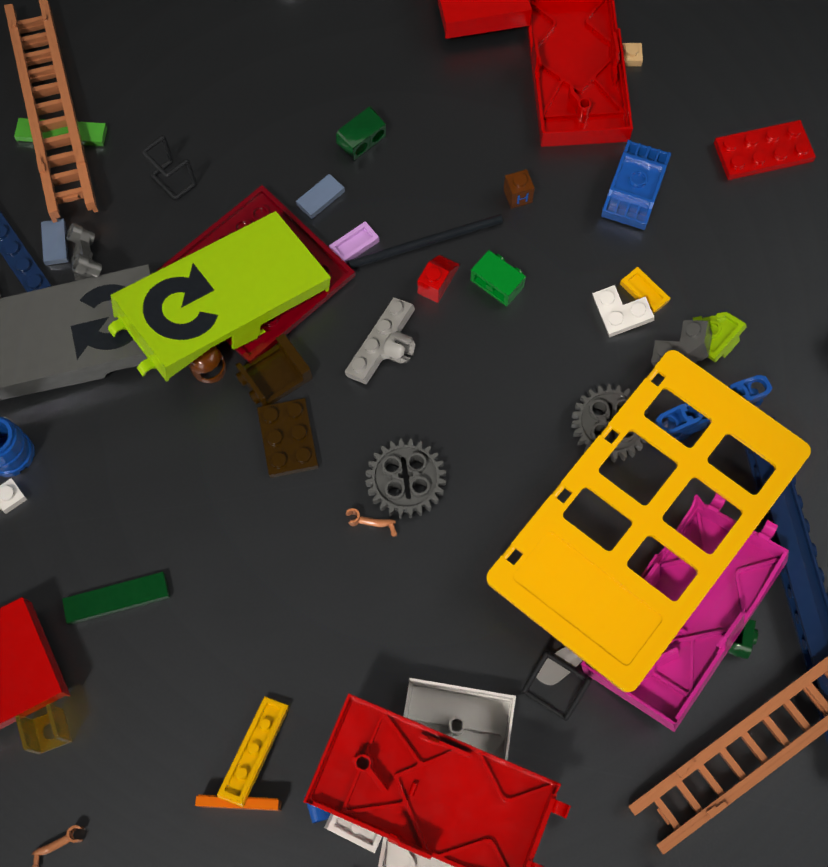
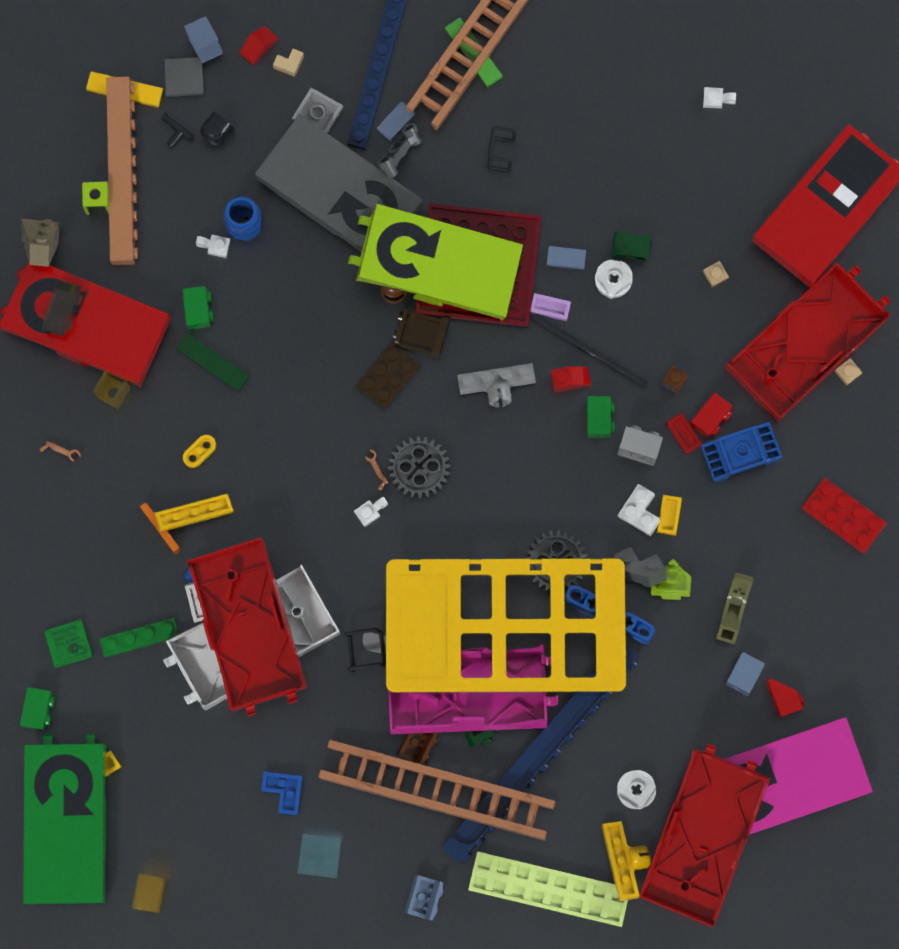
camera: 50 degrees right, 10 degrees up
none -> green brick [183,286,214,330]
none -> yellow plate [183,435,216,468]
none -> white plate [354,497,389,527]
none -> reddish brown bracket [396,732,438,765]
none -> white plate [595,260,633,299]
none -> light grey brick [617,425,663,466]
none -> red tile [665,412,703,455]
none -> red brick [690,392,733,439]
none -> tan plate [703,261,729,287]
none -> olive arch [716,572,754,644]

